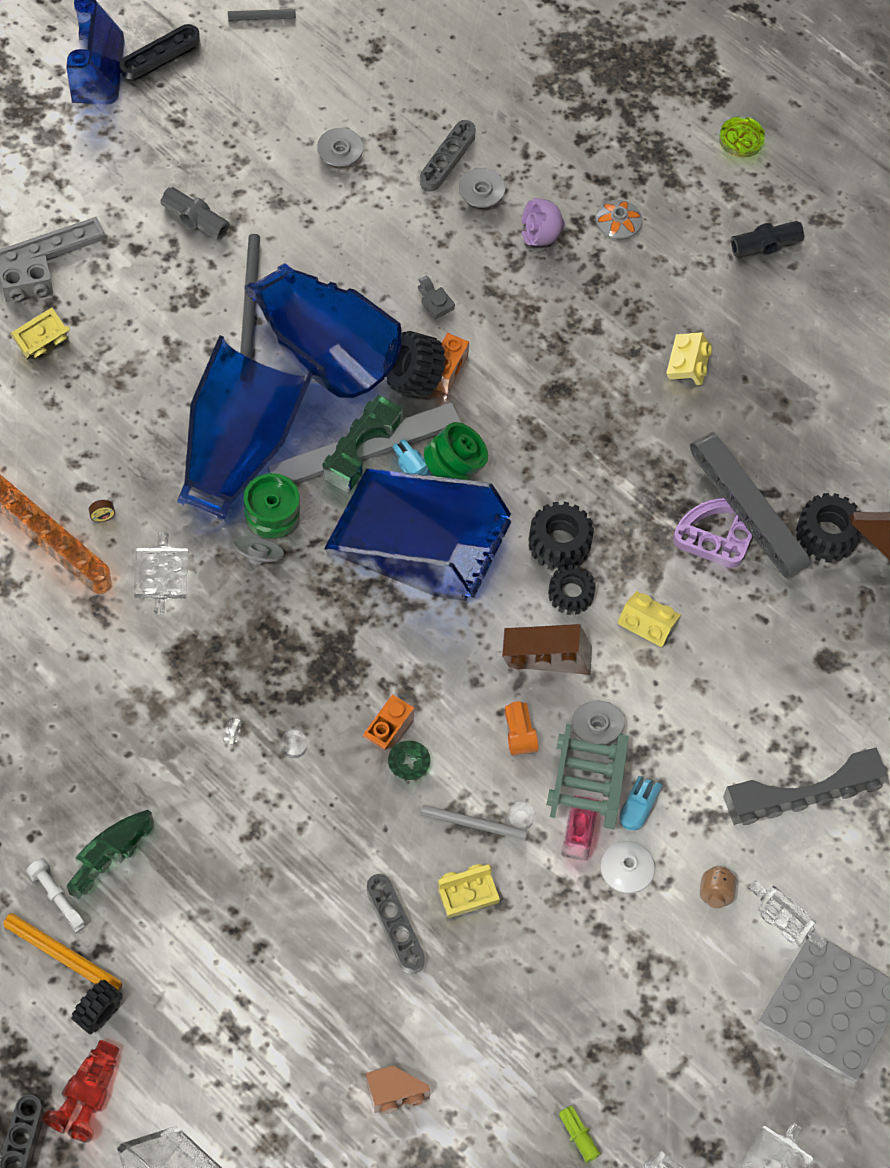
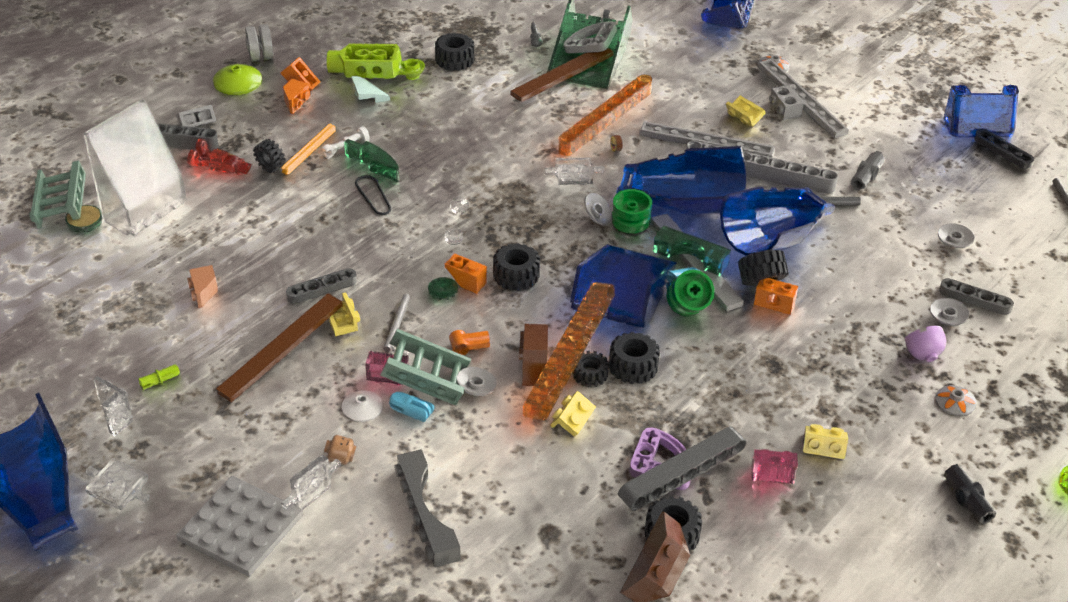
camera: 90 degrees right, 20 degrees down
dark grey plate [418,275,455,320] -> none
none -> reddish brown tile [216,293,343,403]
none -> black piece [355,175,392,215]
none -> black tyre [493,243,540,291]
none -> clear orange beam [523,282,615,421]
none -> light grey tile [639,121,775,157]
none -> light grey beam [685,141,838,193]
none -> clear pink brick [751,449,798,484]

